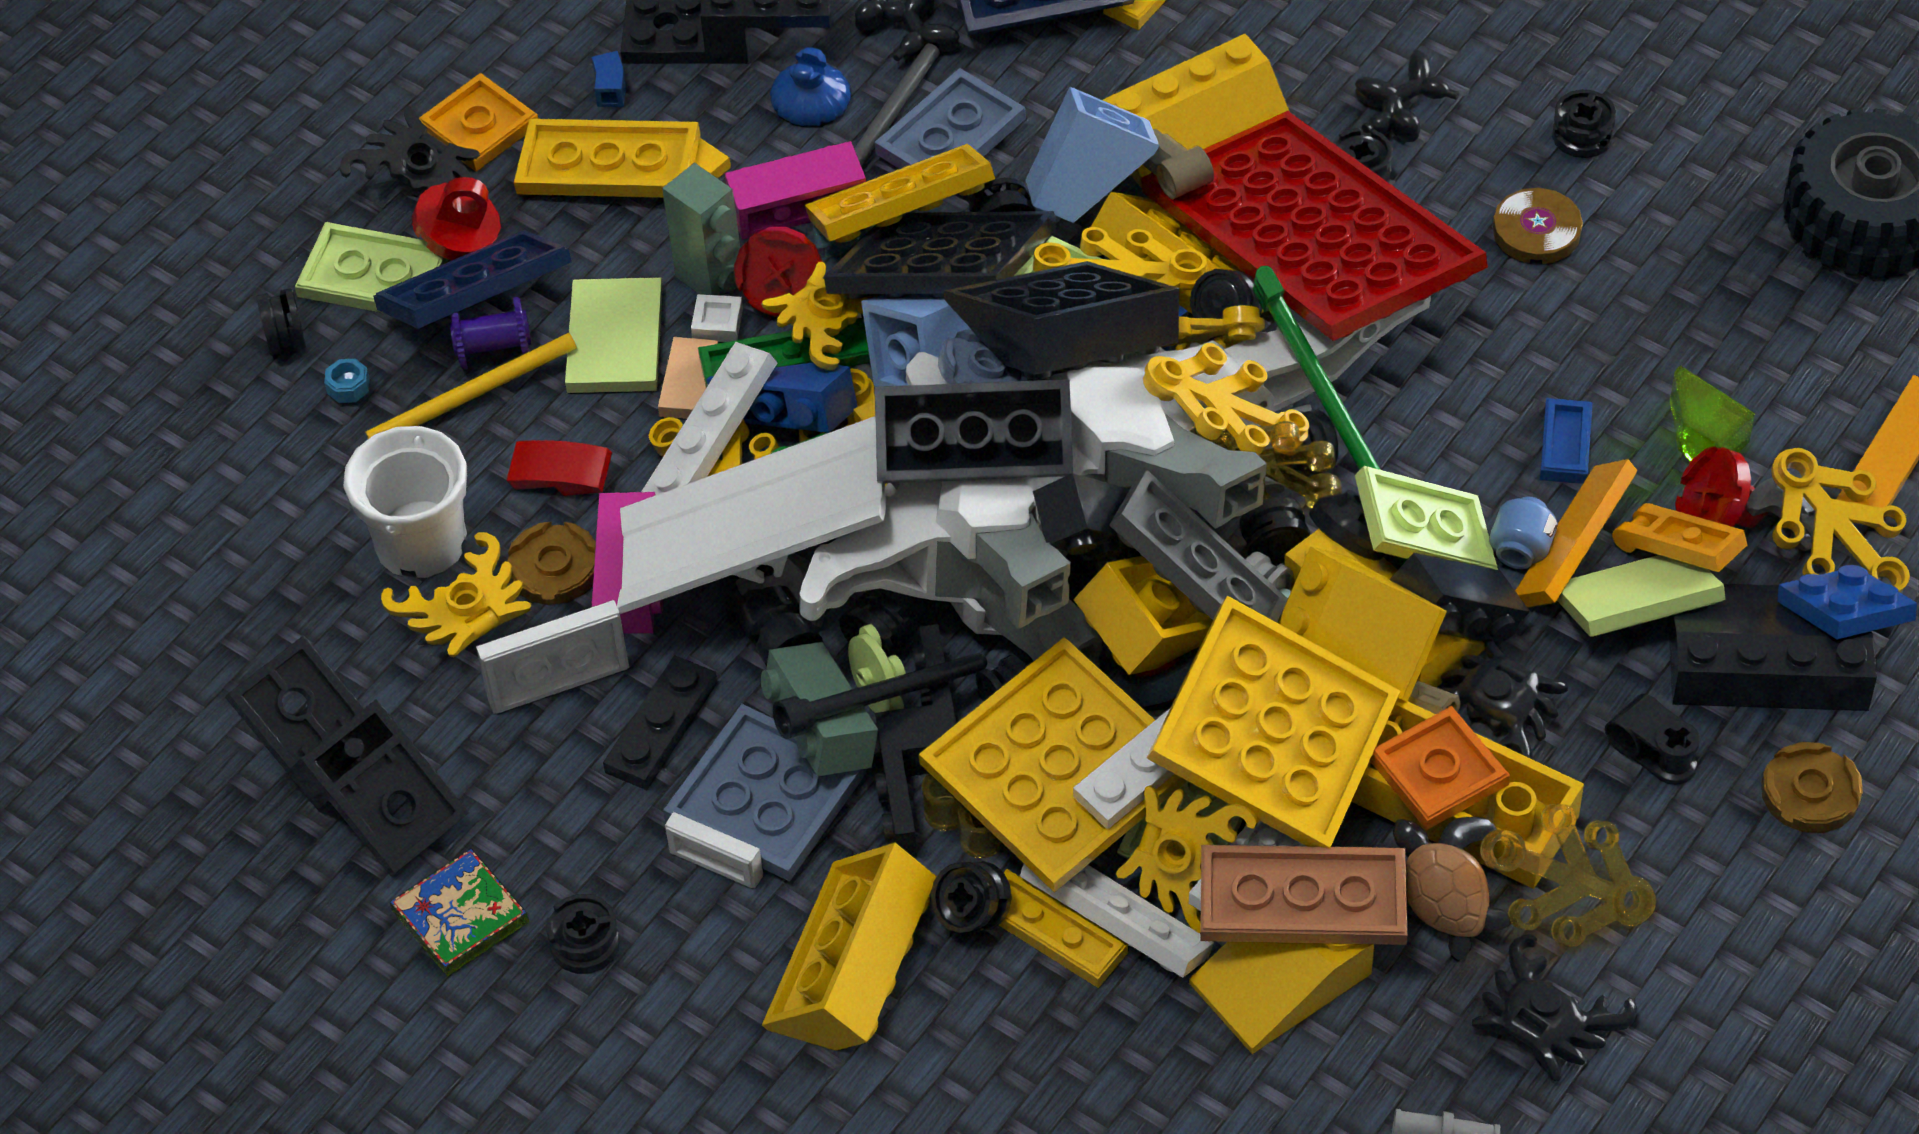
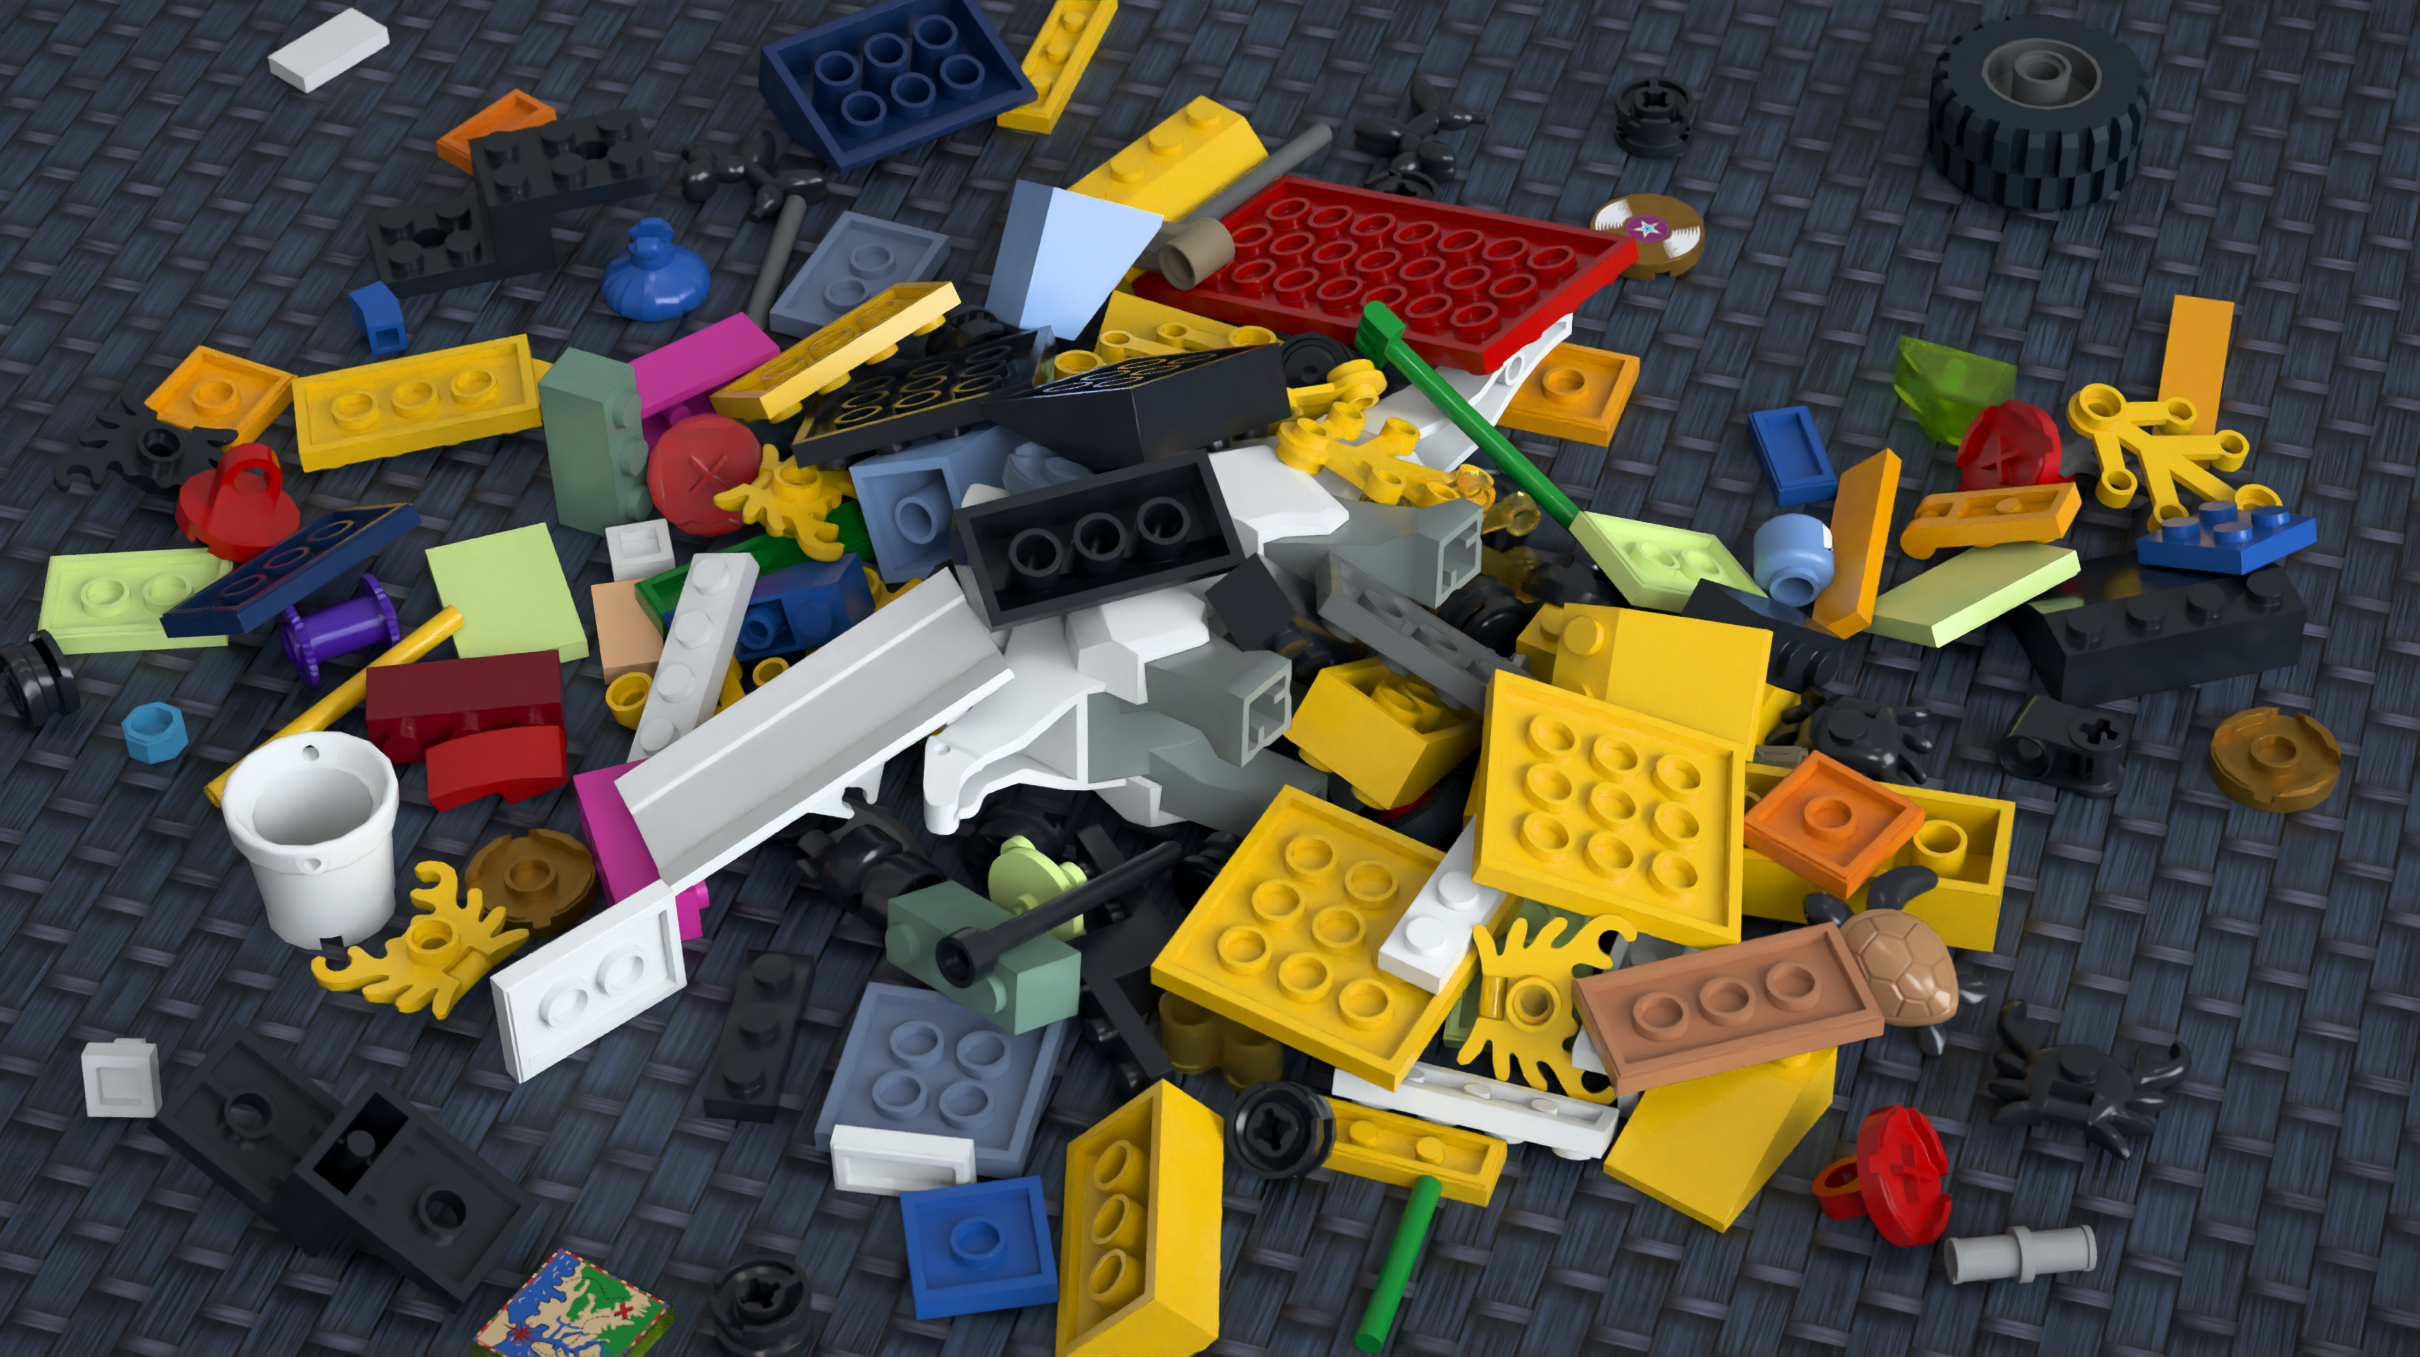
camera: 20 degrees left, 10 degrees down
clear yellow plant [1480,803,1656,947] -> none
none -> white tile [81,1038,162,1118]
none -> dark red brick [366,649,567,765]
none -> blue plate [899,1175,1059,1321]
none -> dark grey bar [1175,122,1332,225]
none -> green bar [1354,1175,1442,1353]
none -> light orange tile [1496,342,1640,447]
none -> red tile [1812,1104,1952,1248]

